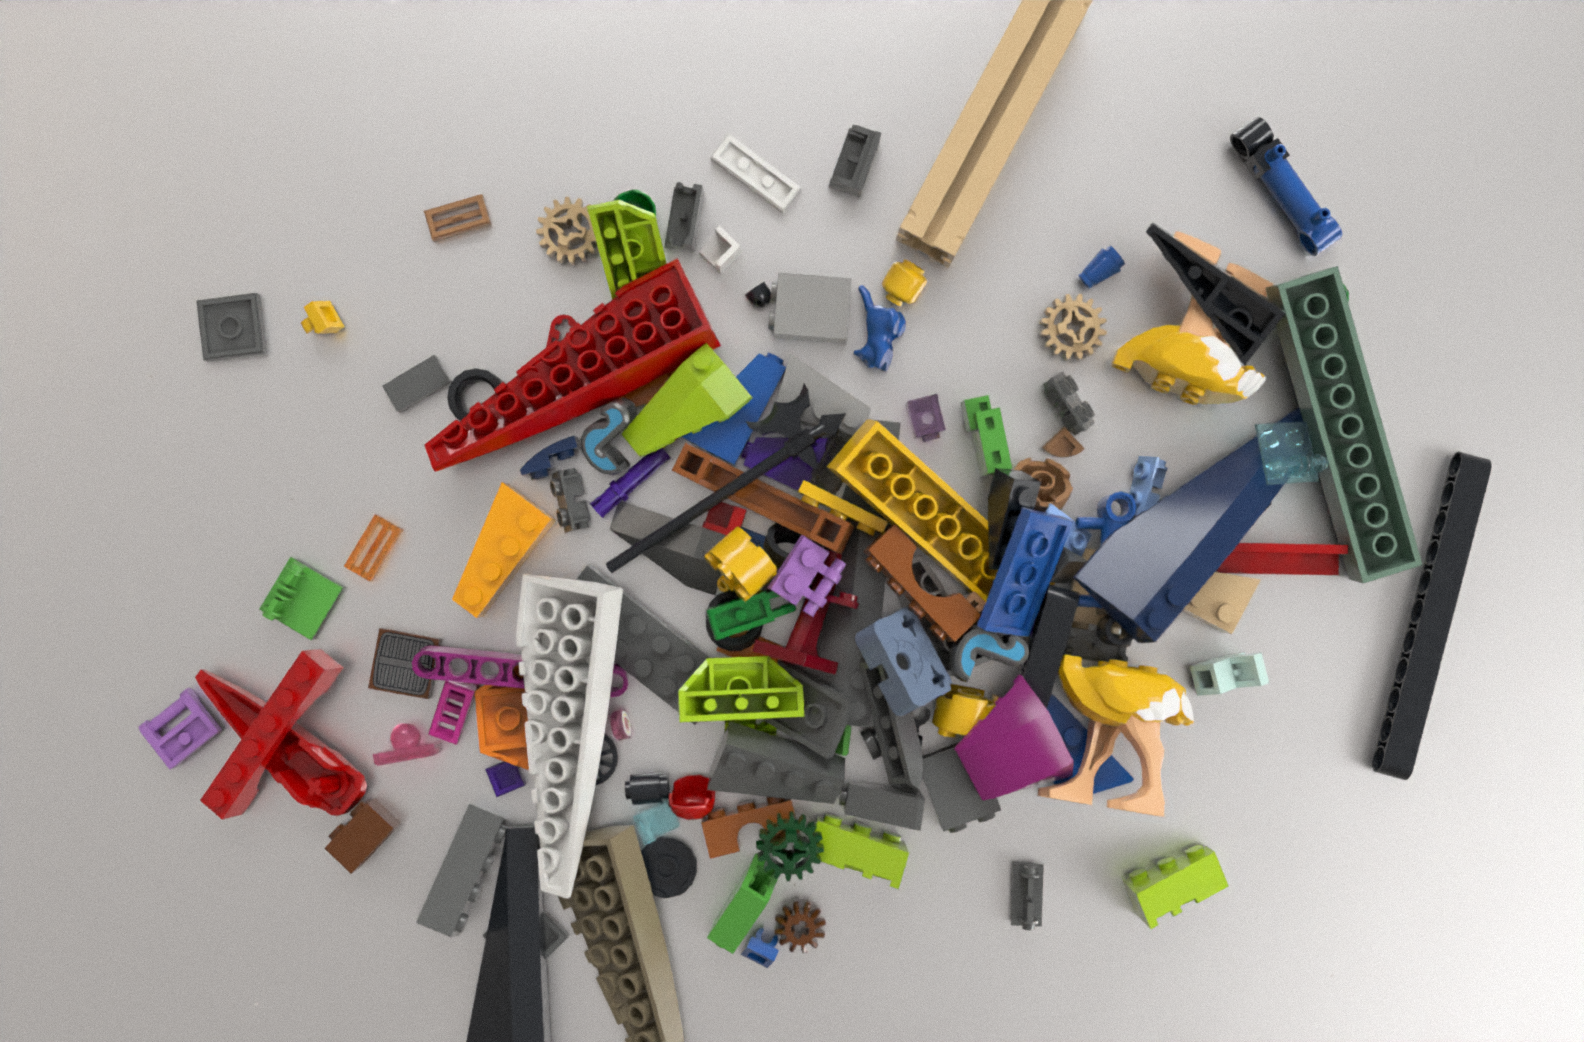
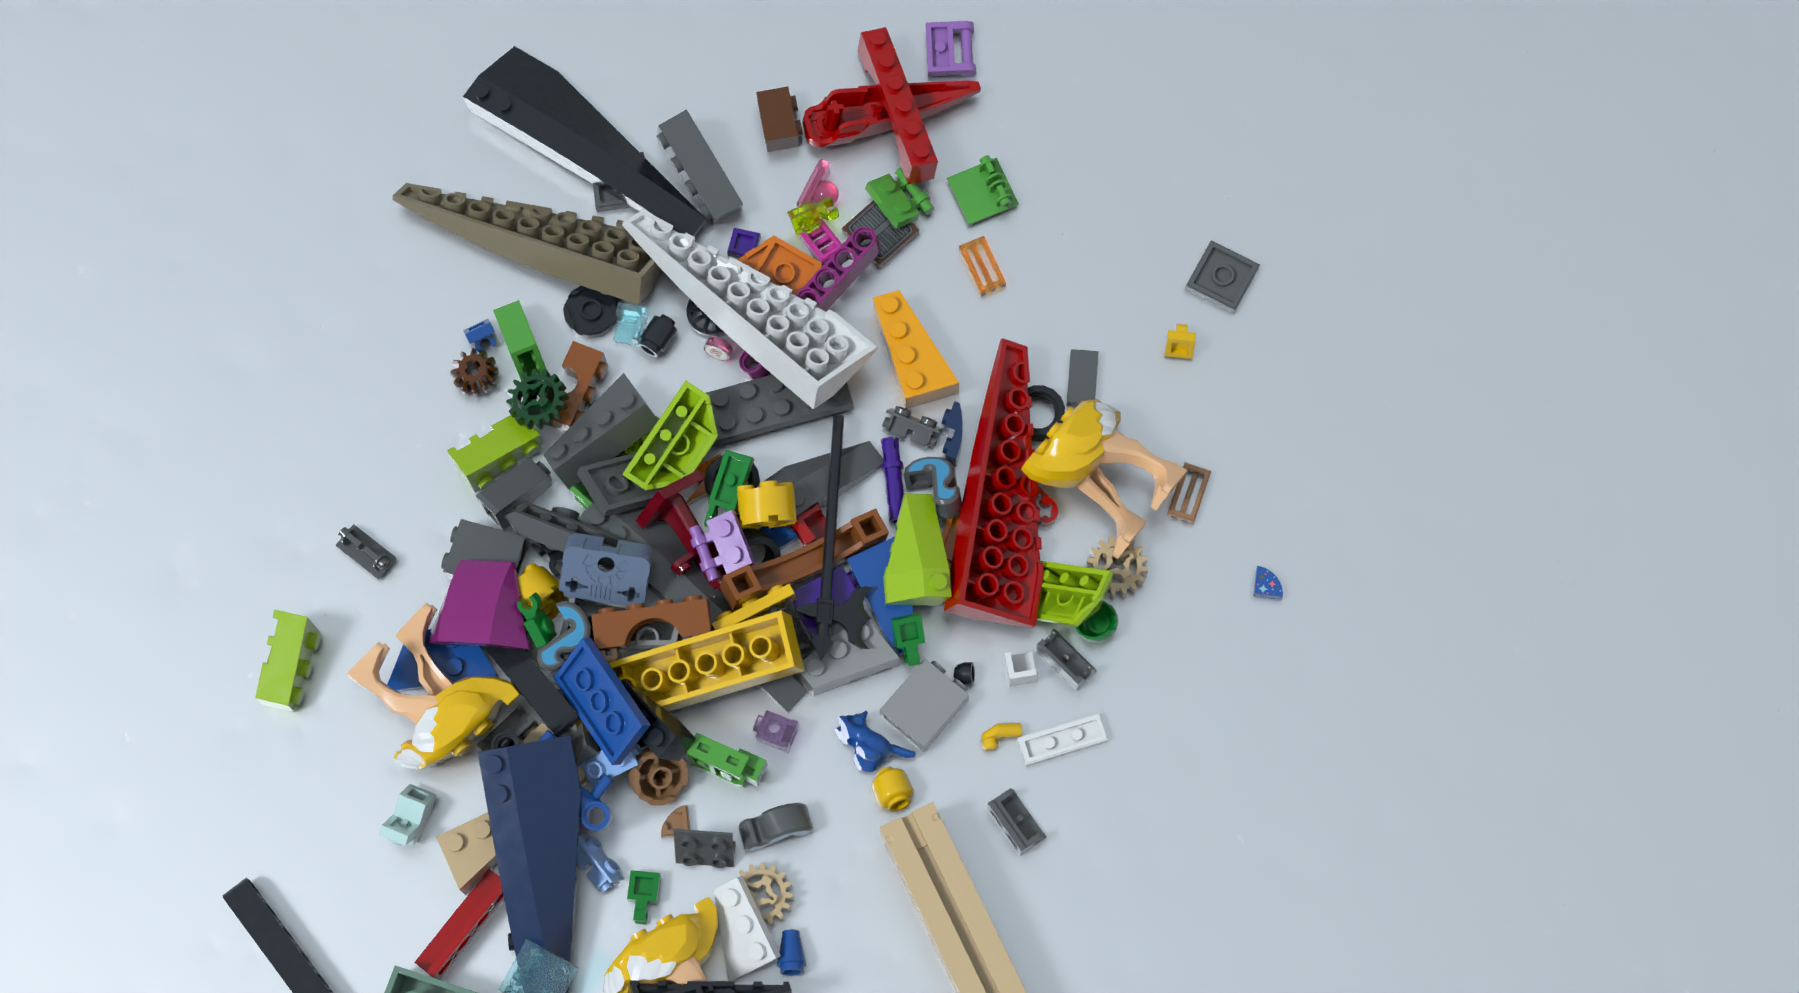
camera: 130 degrees right, 15 degrees down
red hair [669,775,715,821] -> none
none -> green plate [517,592,557,648]
none -> green plate [627,870,661,925]
none -> white wing [714,876,781,981]
none -> dark grey animal [738,803,813,851]
none -> clear neon green plate [787,197,840,235]
none -> bright green plate [865,167,934,229]
none -> green plate [891,613,925,667]
none -> yellow arm [980,723,1022,751]
none -> animal [1021,399,1188,559]
none -> blue tile [1253,566,1283,599]

